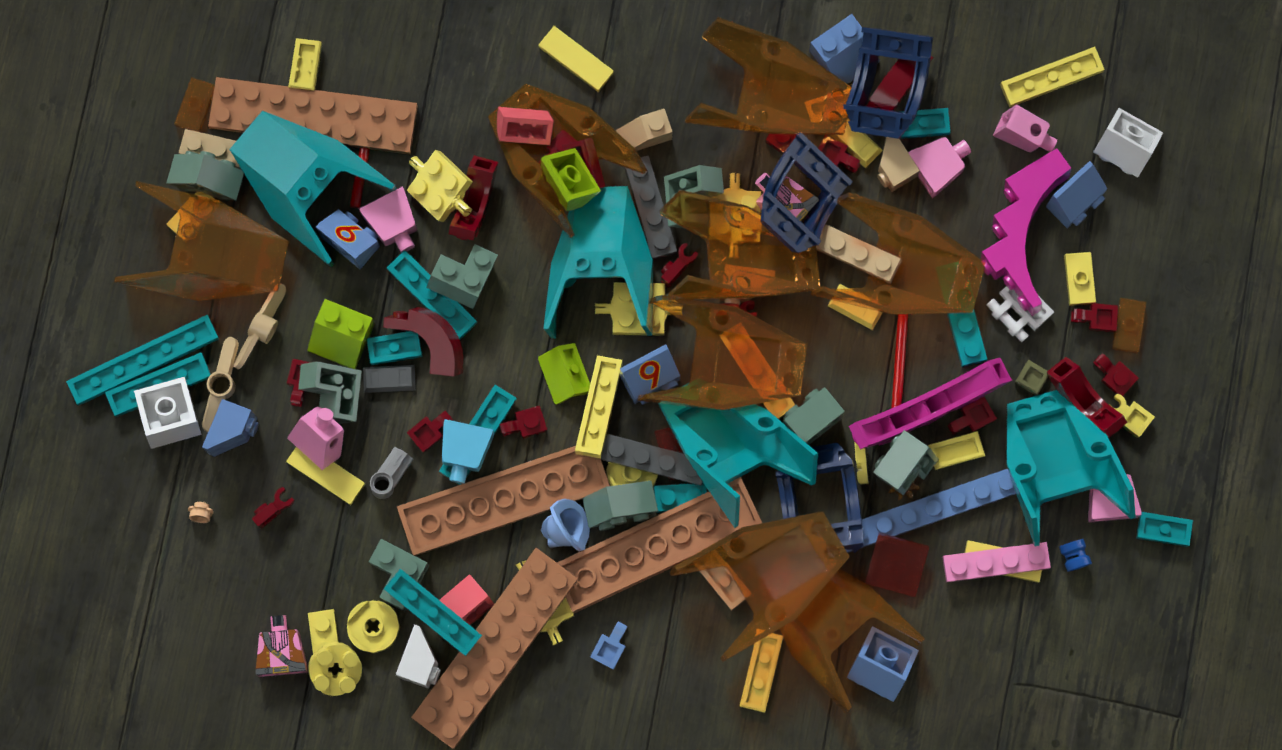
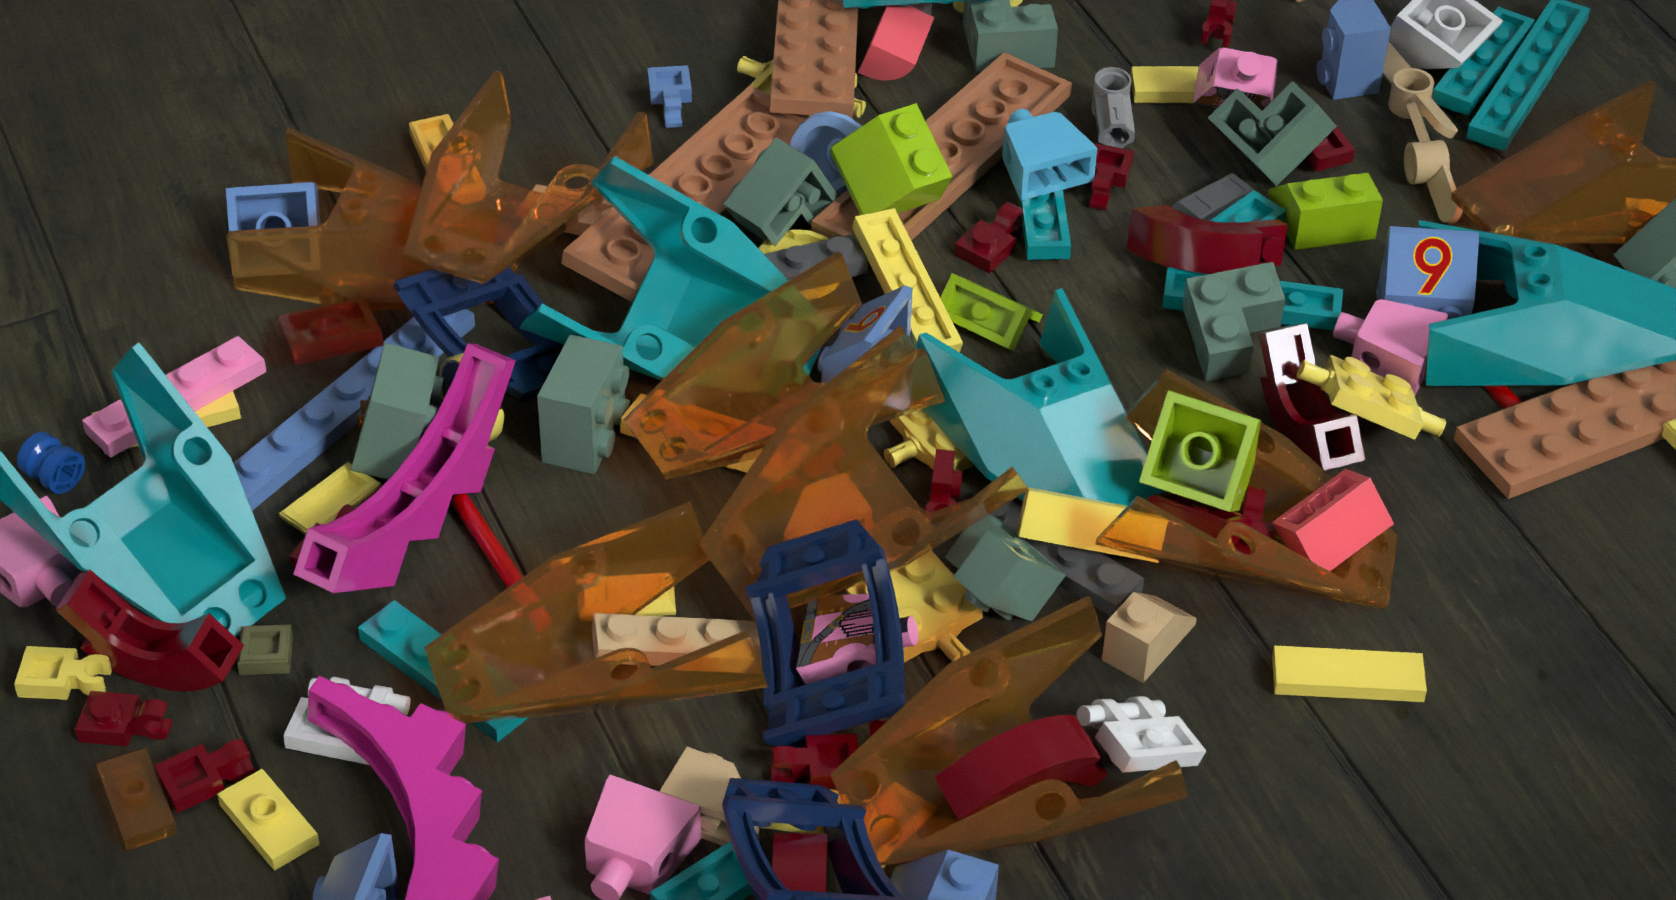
camera: 145 degrees right, 35 degrees down
none -> lime slope [829,103,953,215]
none -> dark red arch [934,715,1108,825]
none -> light yellow tile [1016,487,1169,563]
none -> white plate [1077,696,1206,773]

